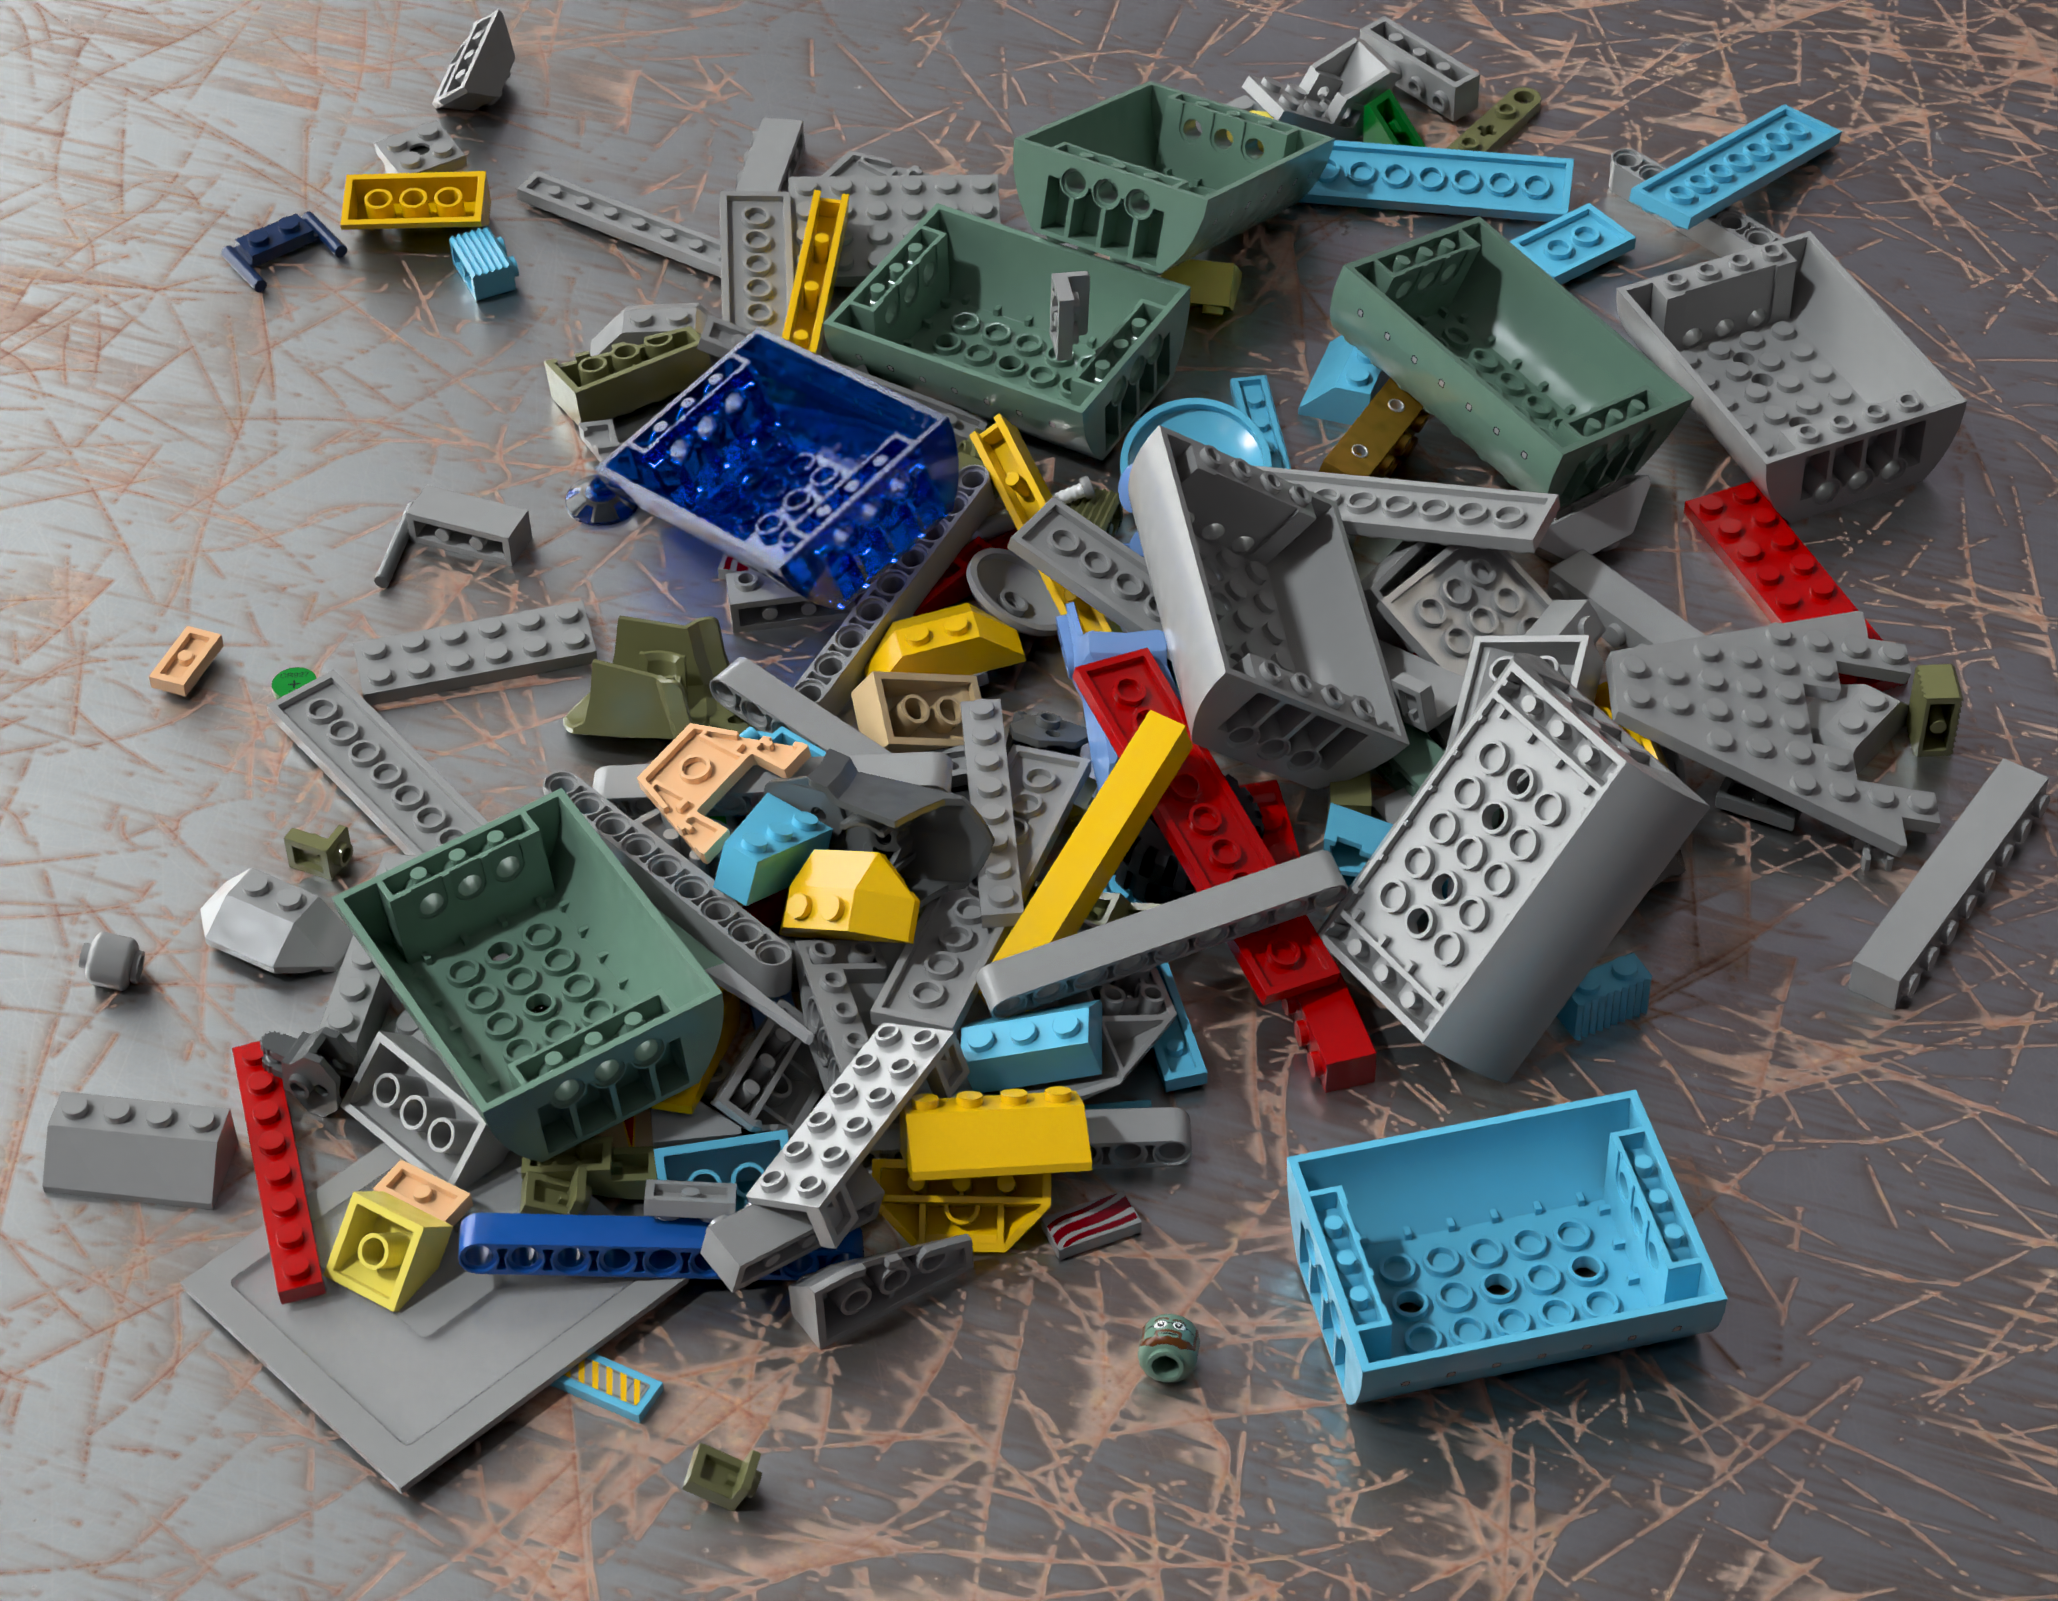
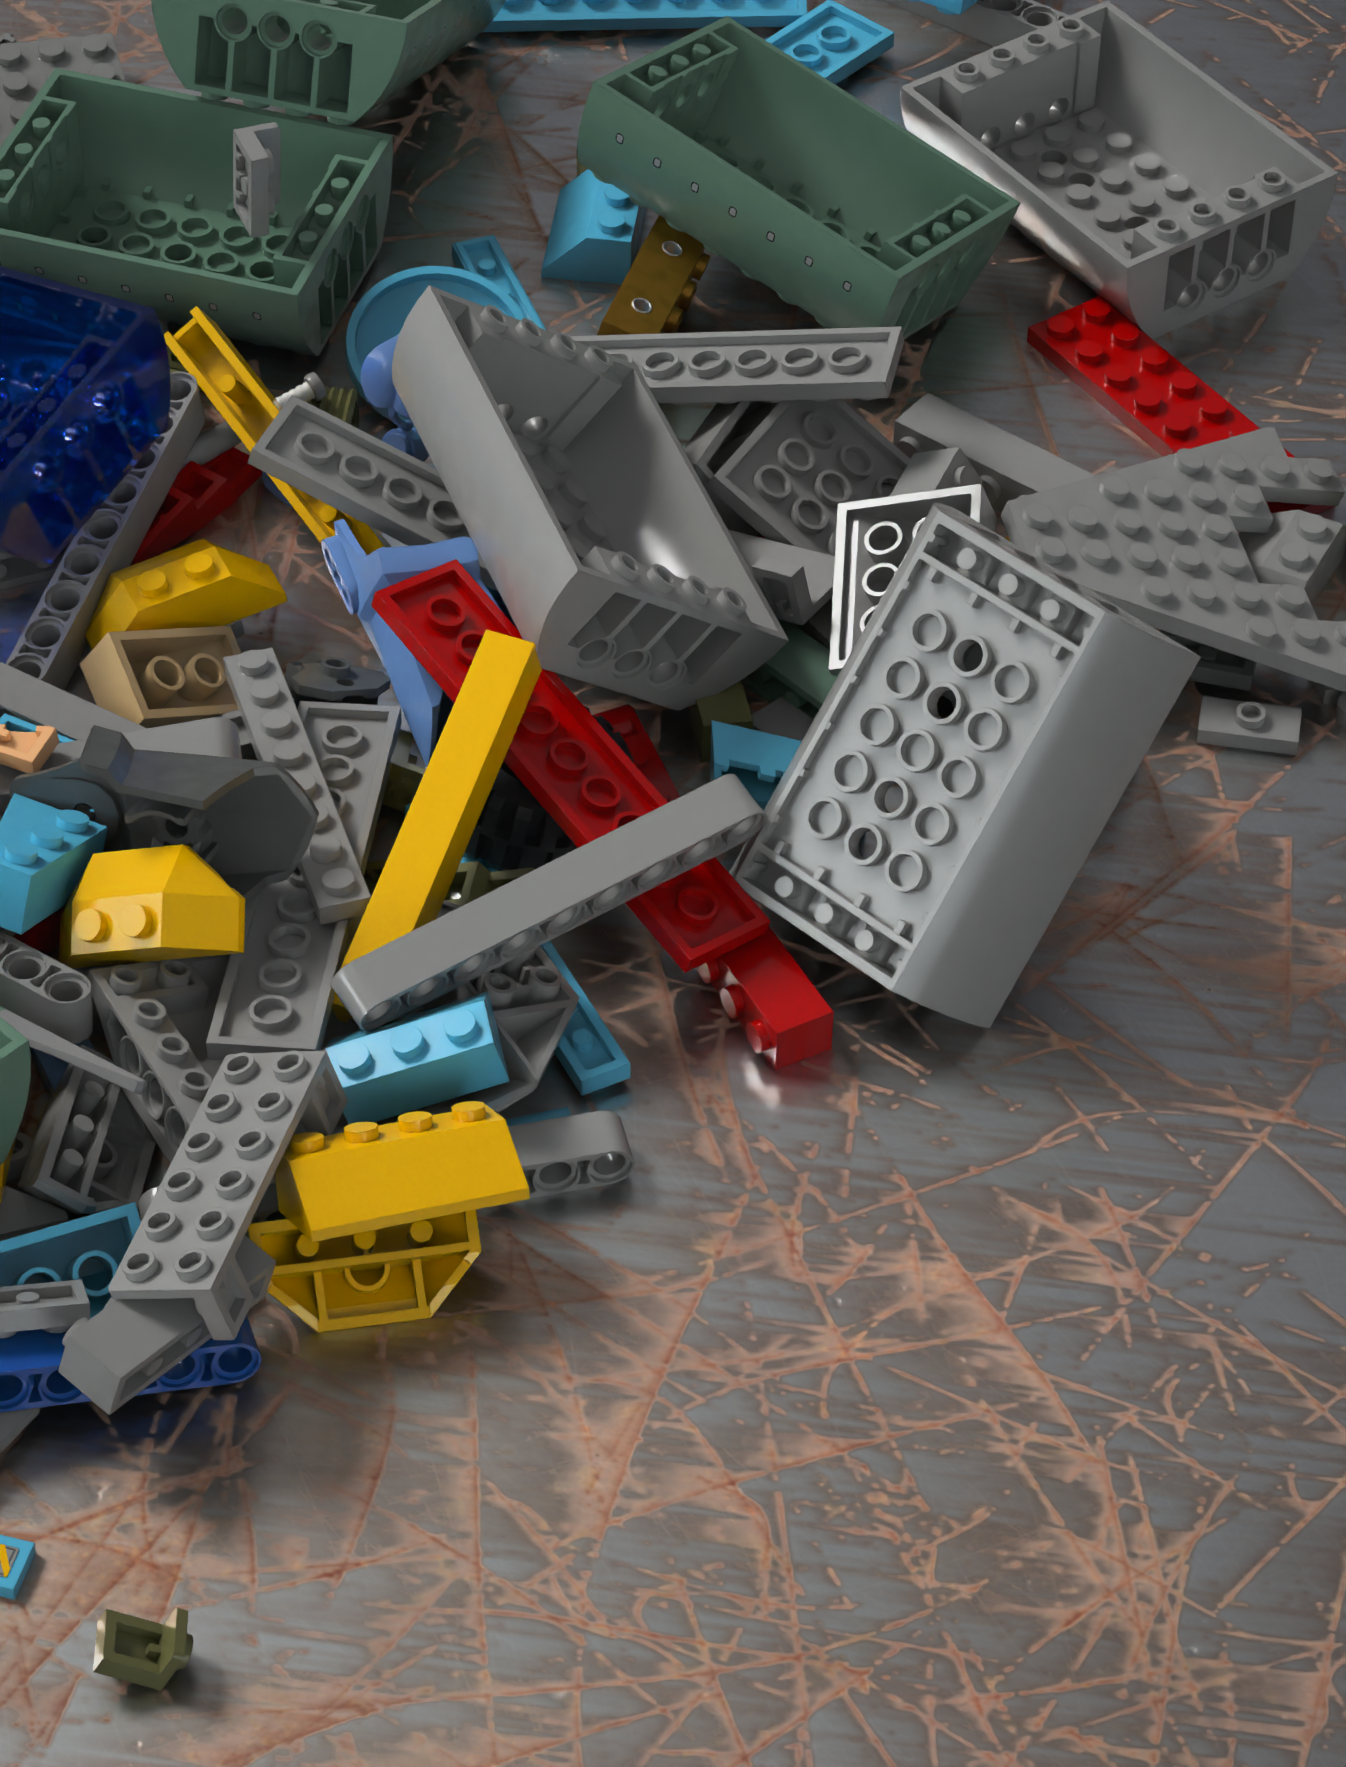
camera: 15 degrees left, 0 degrees up
light grey wedge [789,1234,974,1350] -> none
light grey dish [966,548,1060,637] -> none
tile [1041,1190,1142,1260] -> none
sand green head [1137,1314,1200,1383] -> none
light yellow slope [1161,259,1242,316] -> none
medium azure slope [1287,1090,1727,1405] -> none
light grey wedge [1533,475,1651,563] -> none
medium azure brick [1557,953,1652,1040] -> none
none -> light grey plate [1196,696,1302,755]

